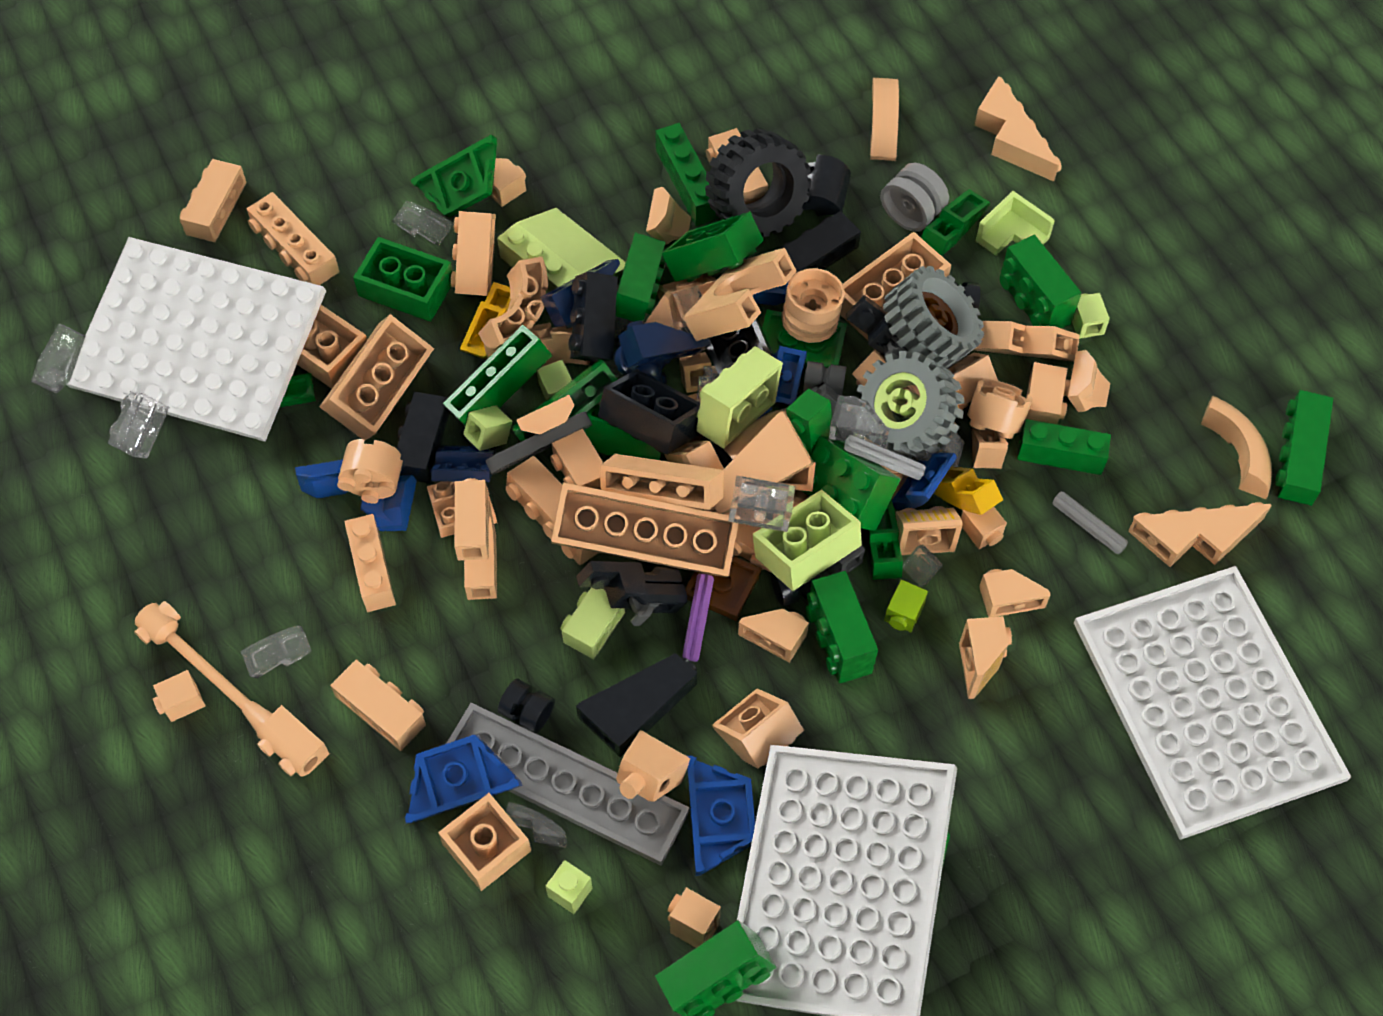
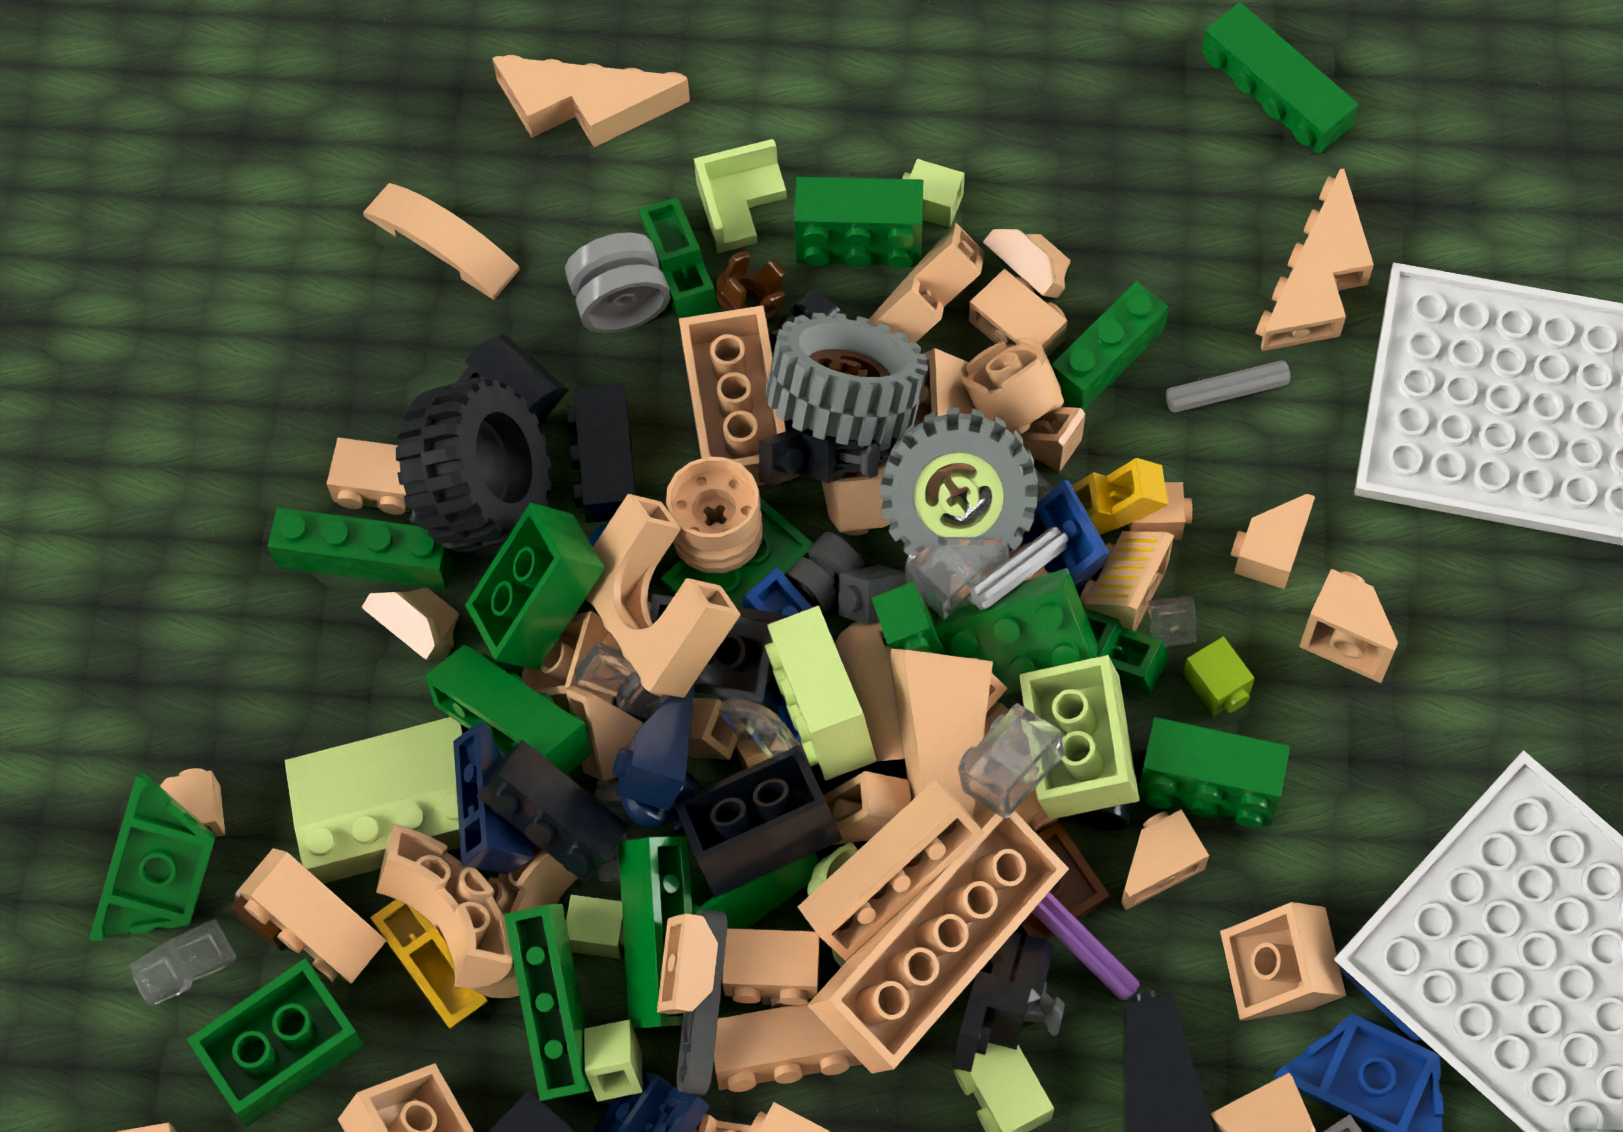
camera: 55 degrees left, 5 degrees up
light nougat brick [1201,396,1272,499] -> none
none -> reddish brown piece [715,251,787,322]

